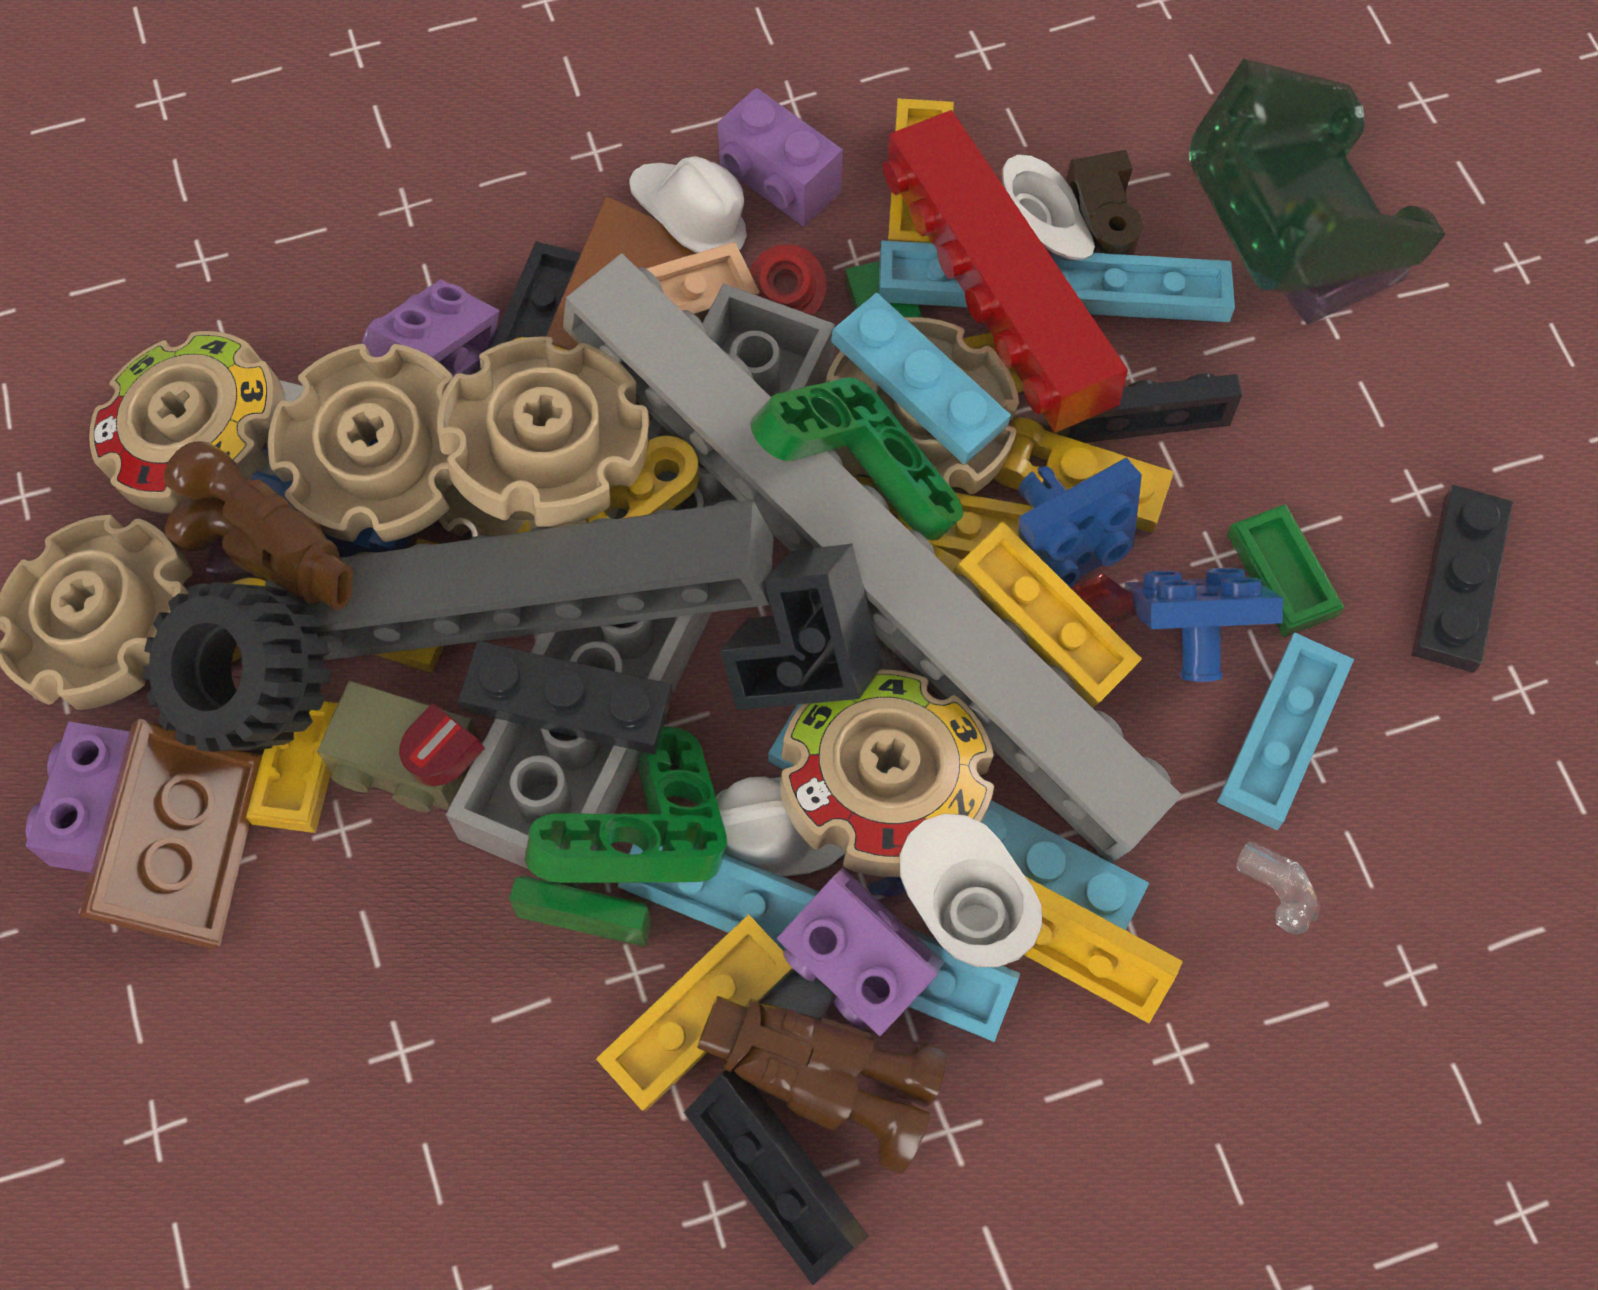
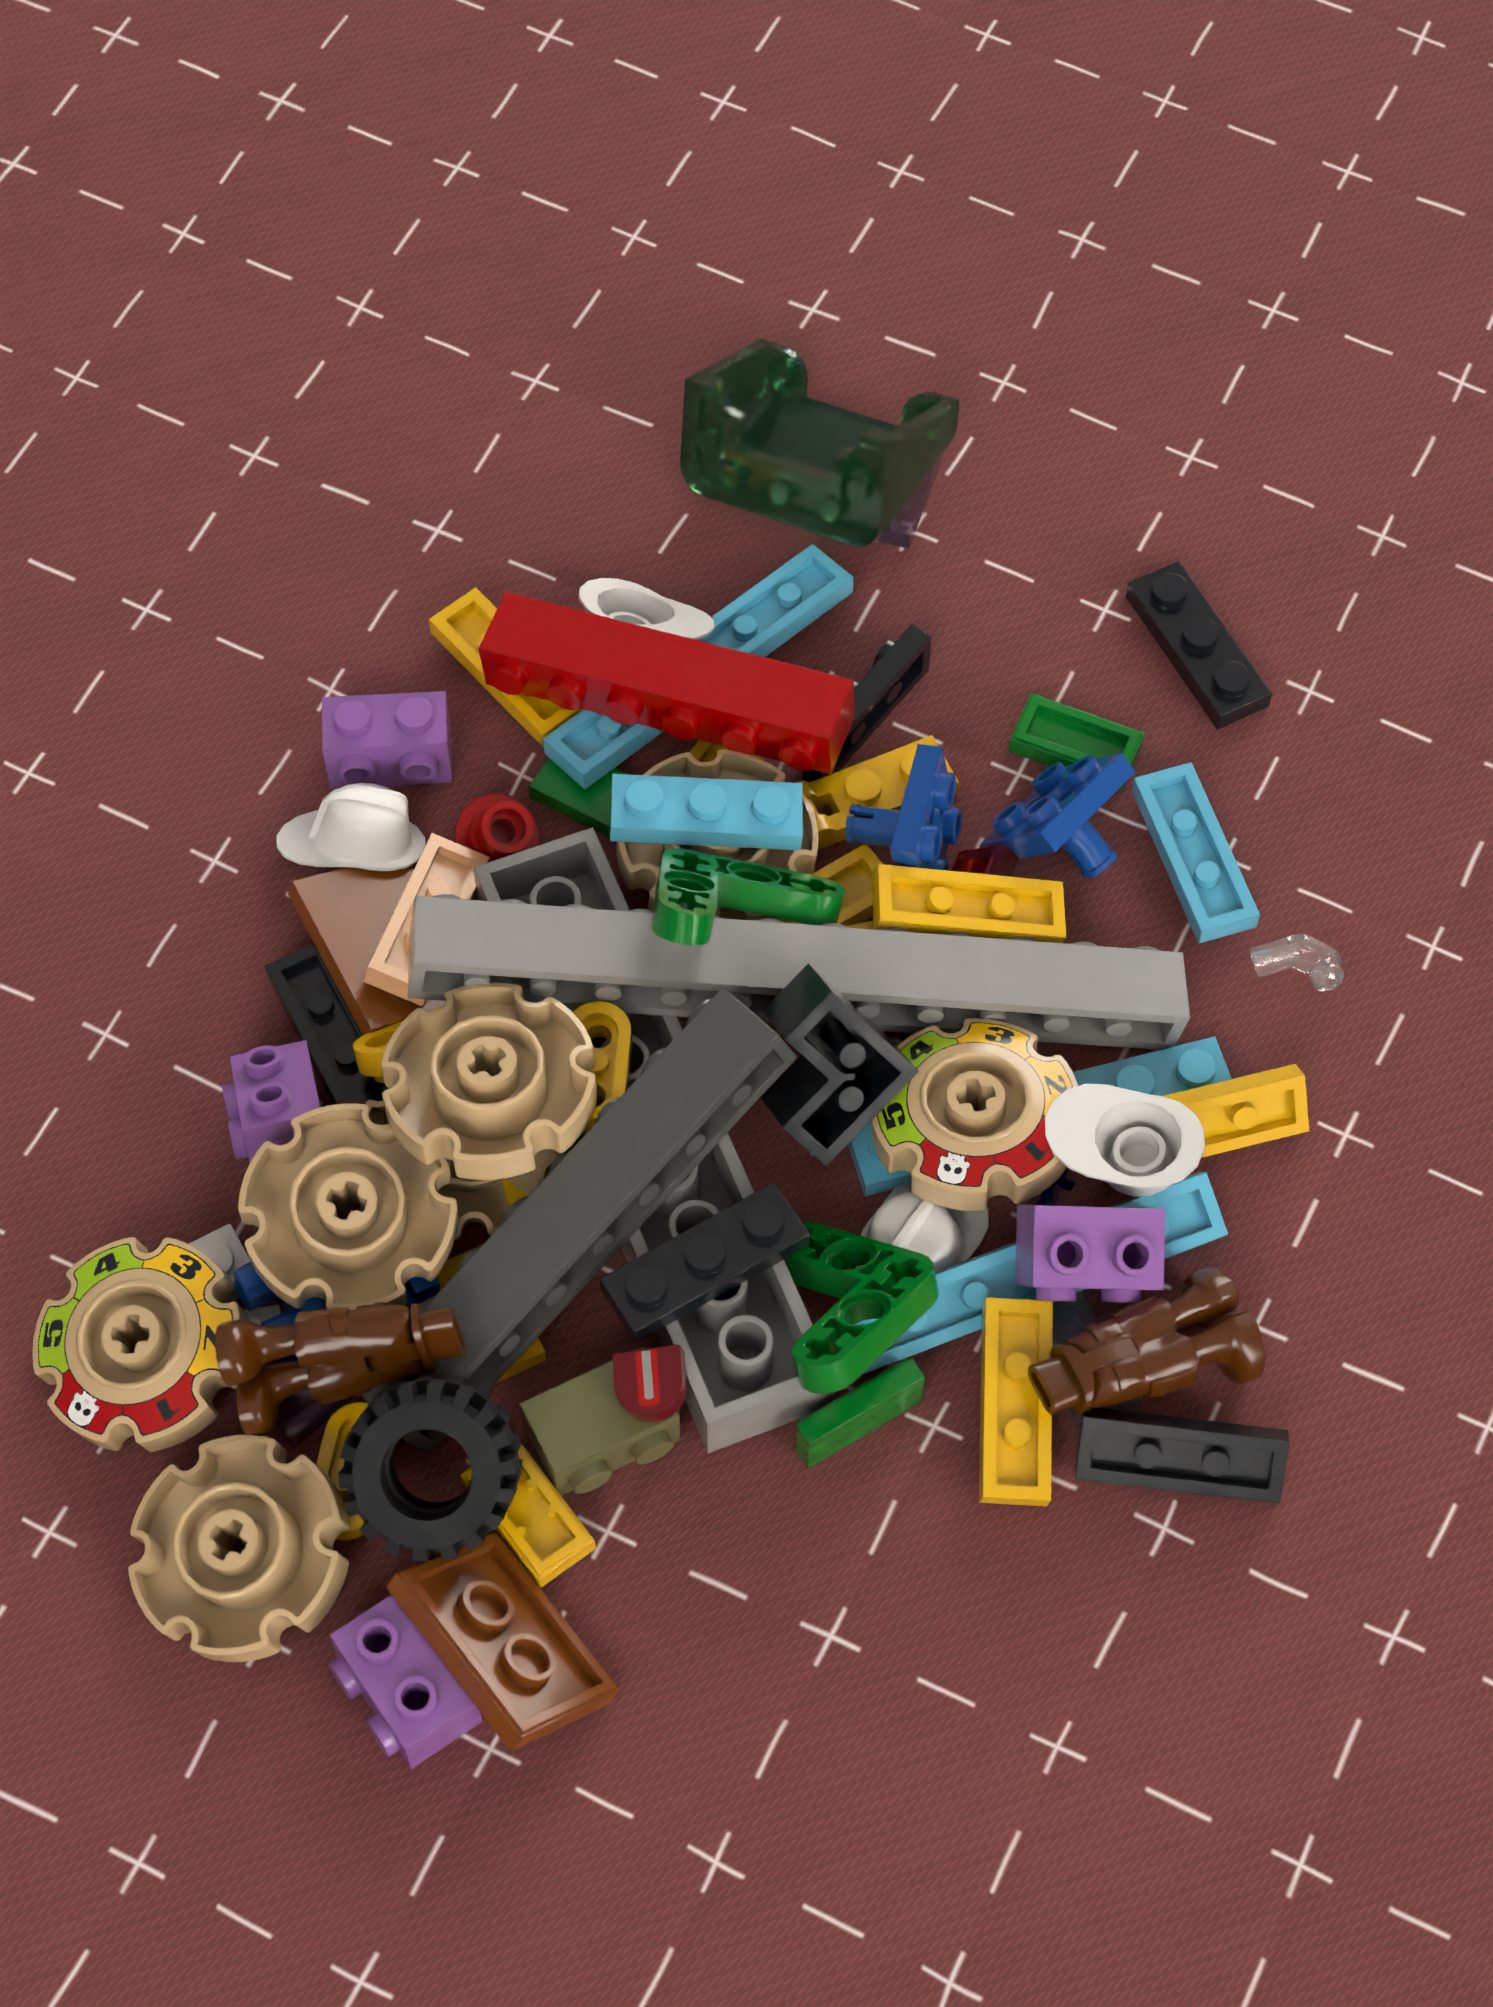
camera: 45 degrees left, 5 degrees down
dark brown leg [1066,150,1143,255] -> none

